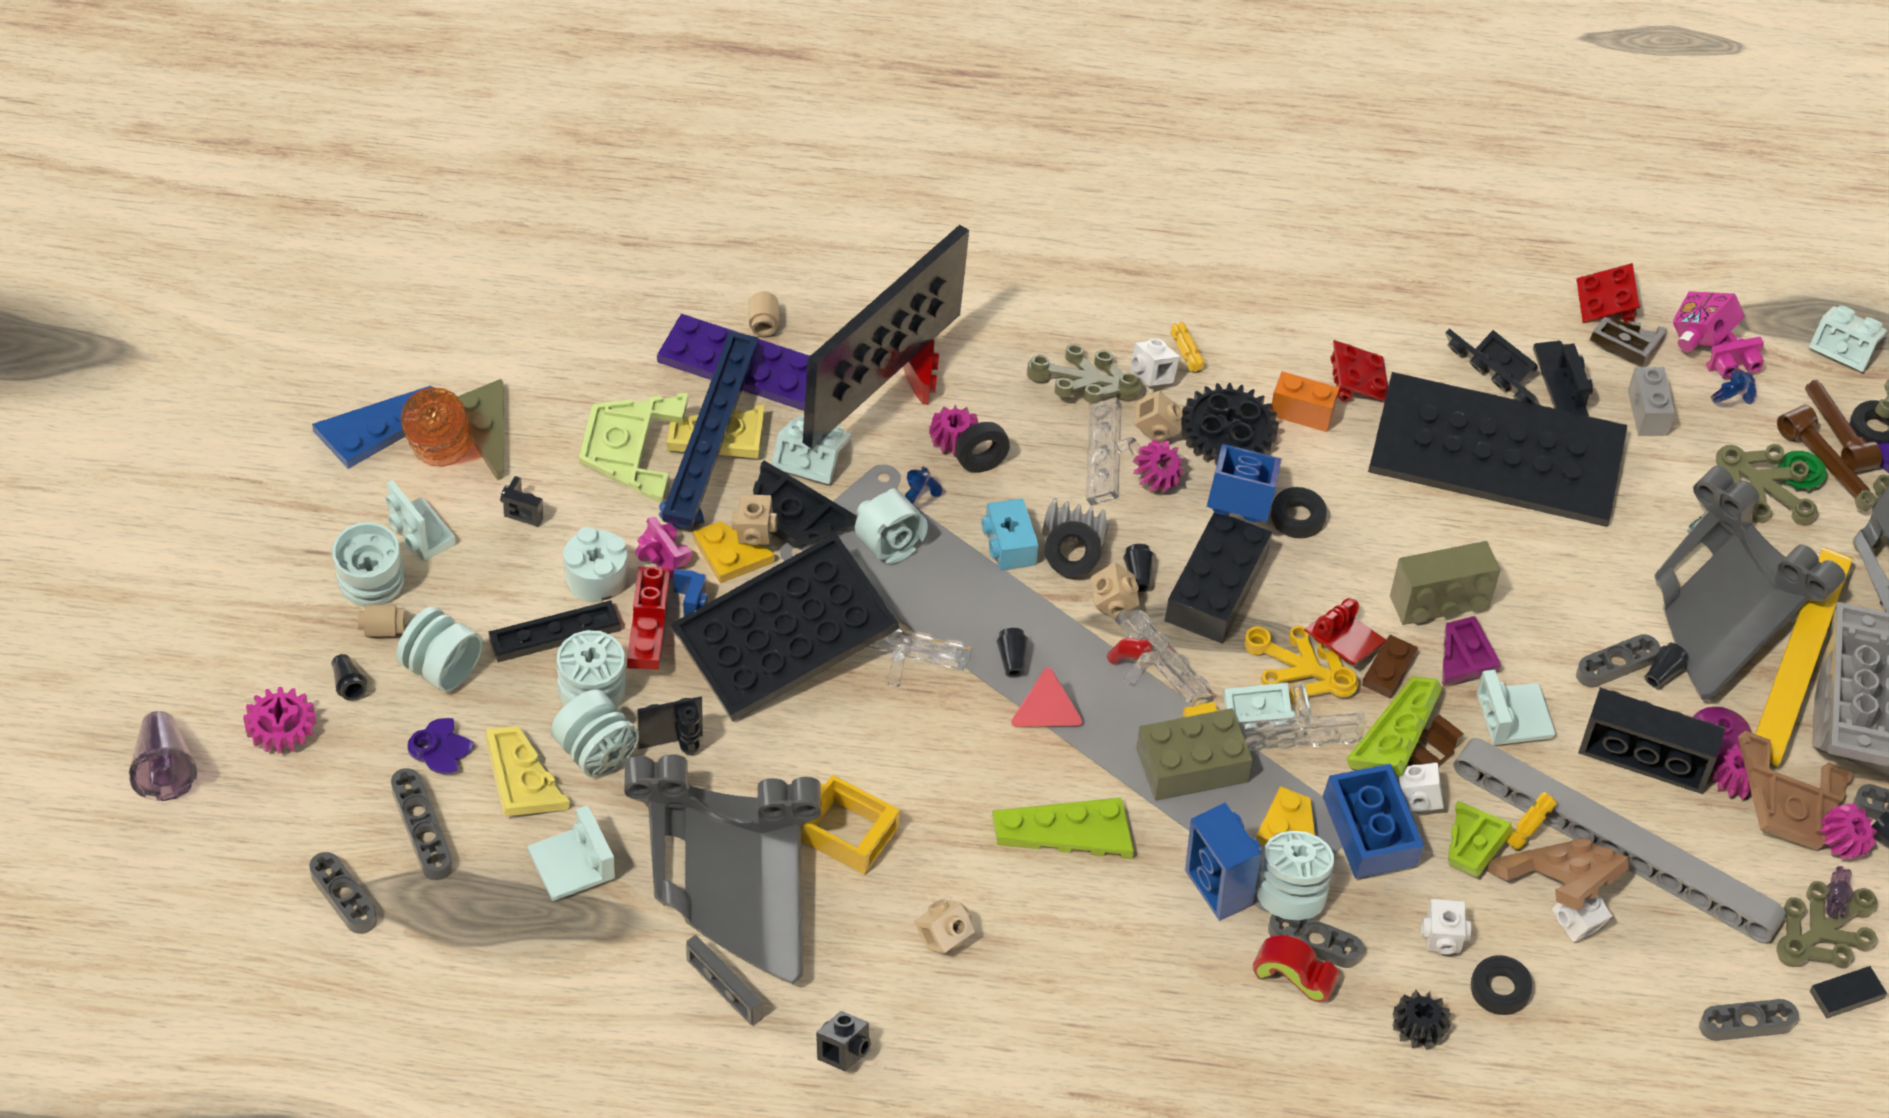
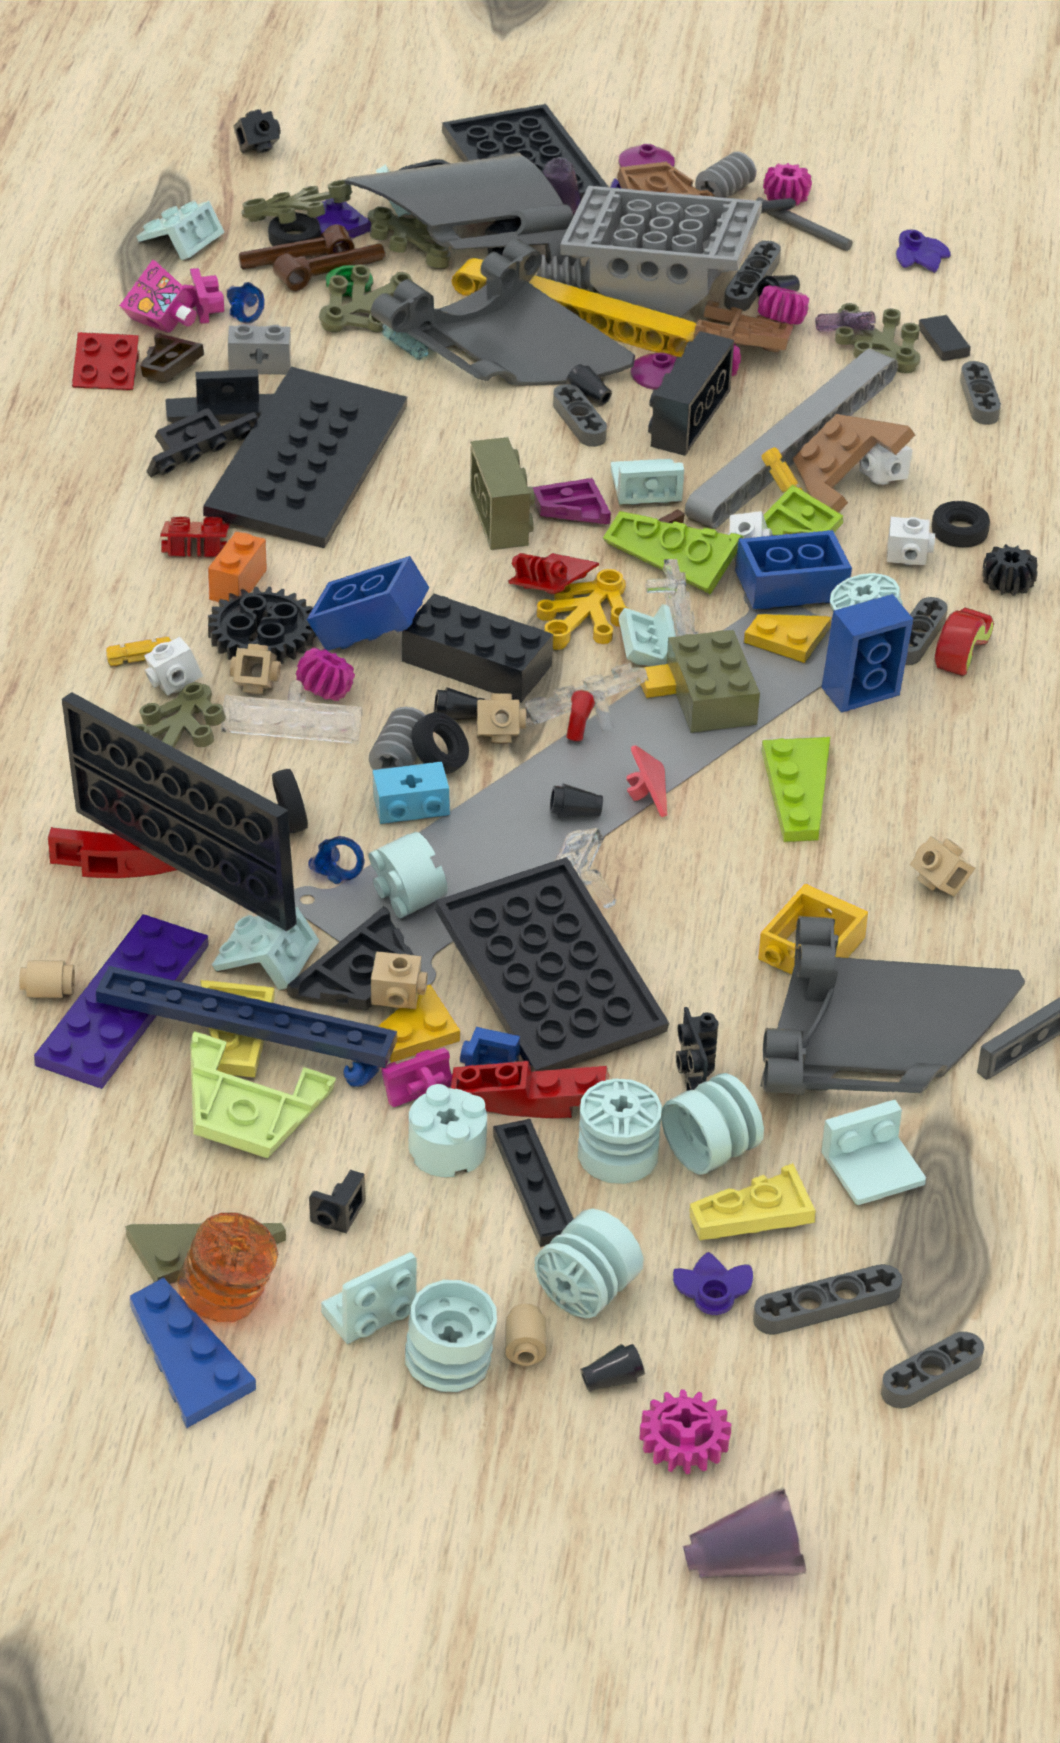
camera: 85 degrees left, 10 degrees down
reddish brown plate [1362,634,1418,698] -> none

